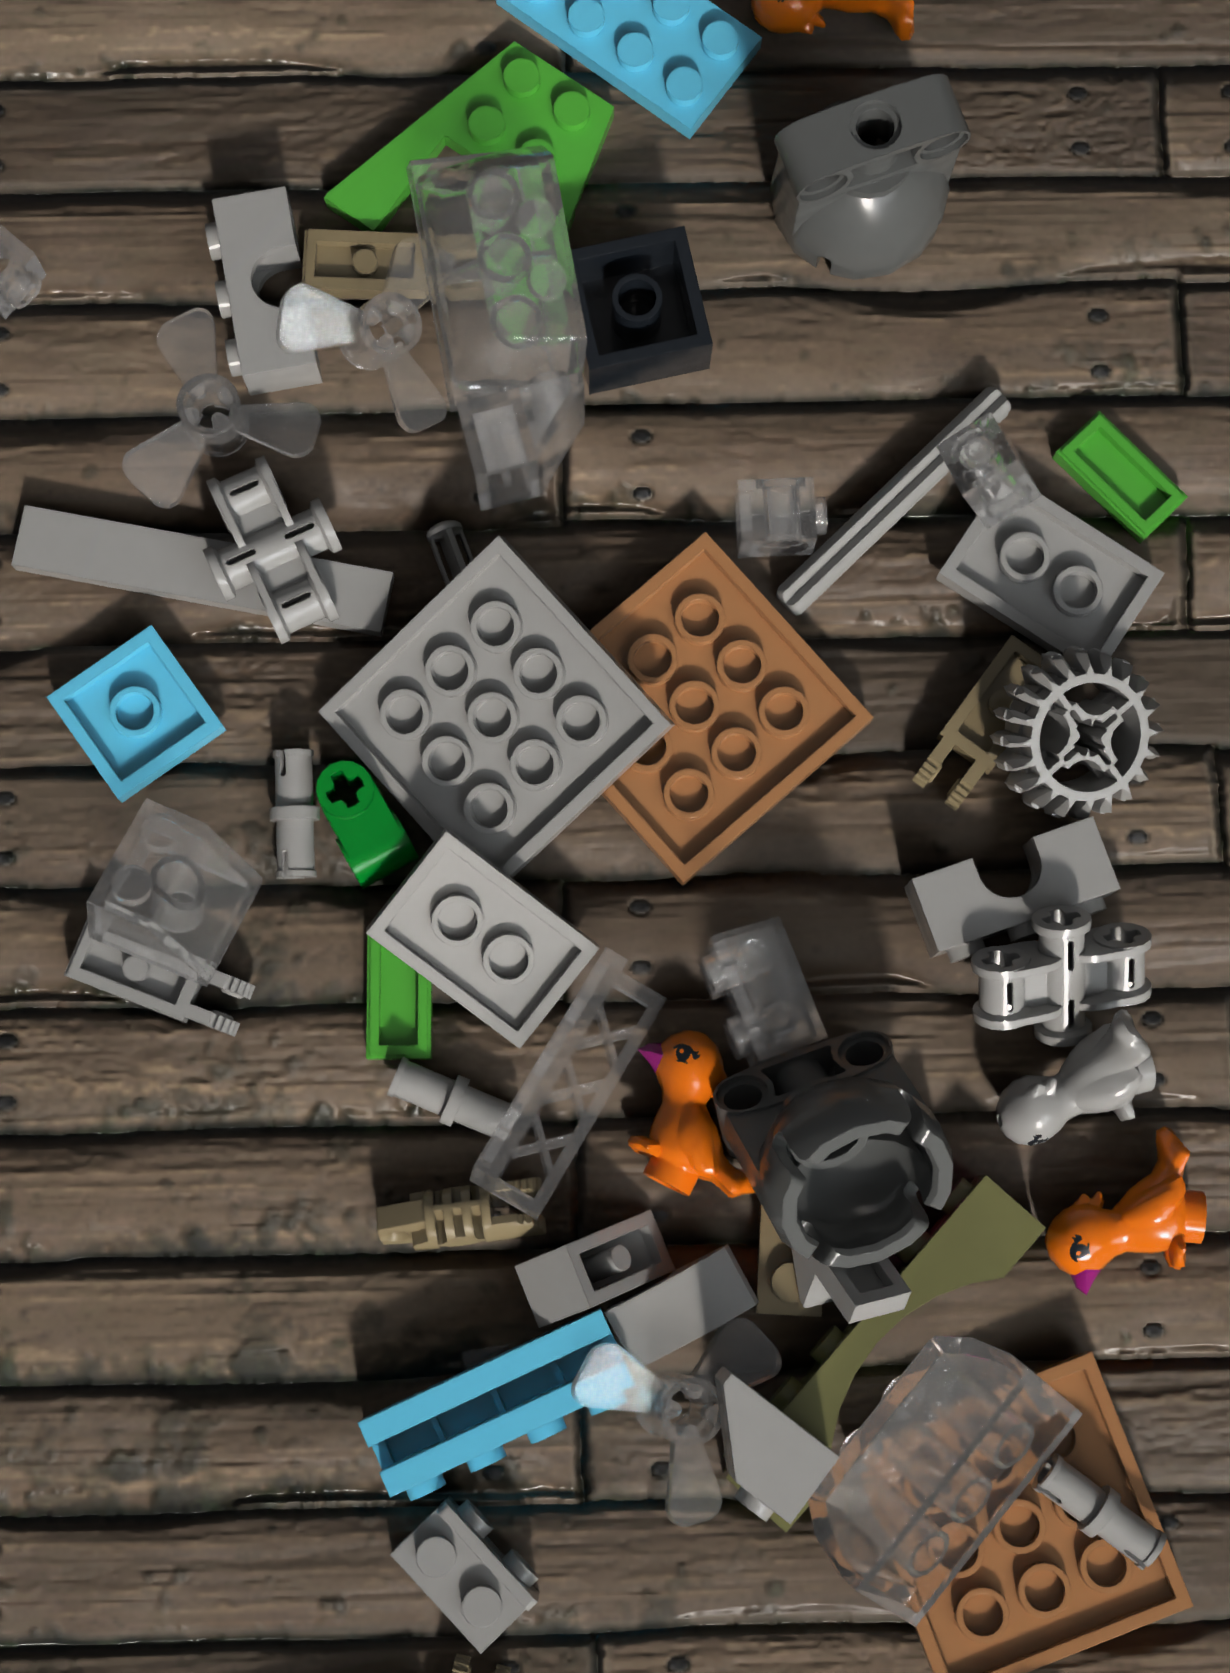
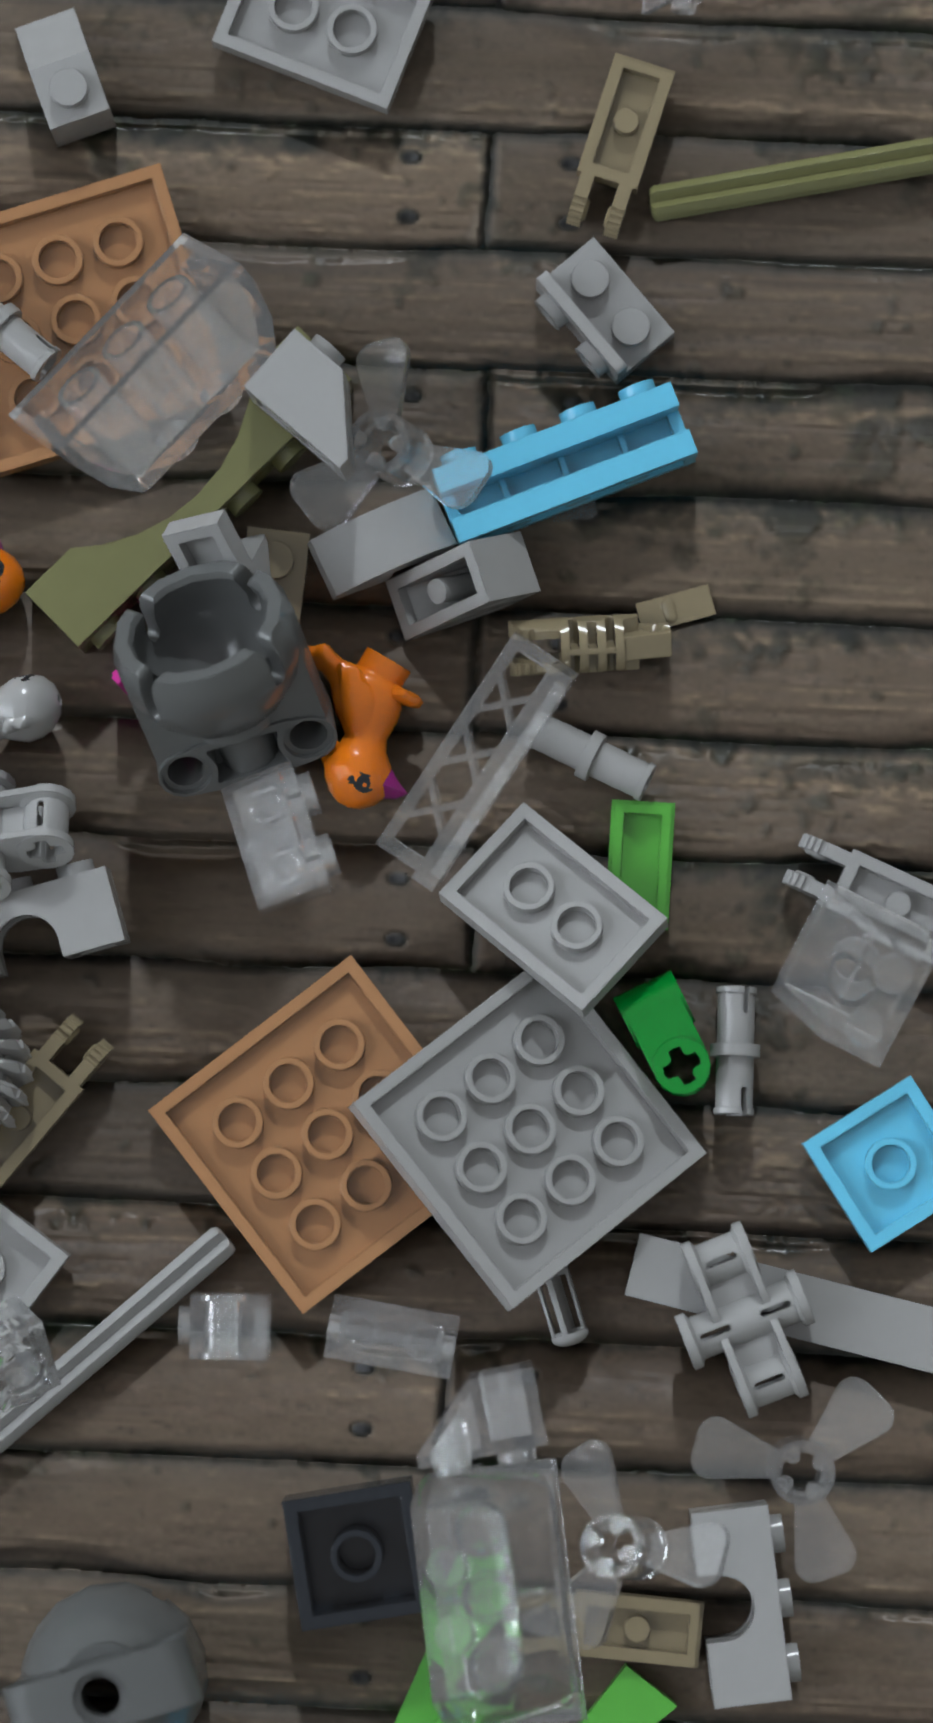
camera: 165 degrees left, 5 degrees up
none -> clear hinge [323,1294,461,1380]
none -> dark tan piece [635,584,716,627]

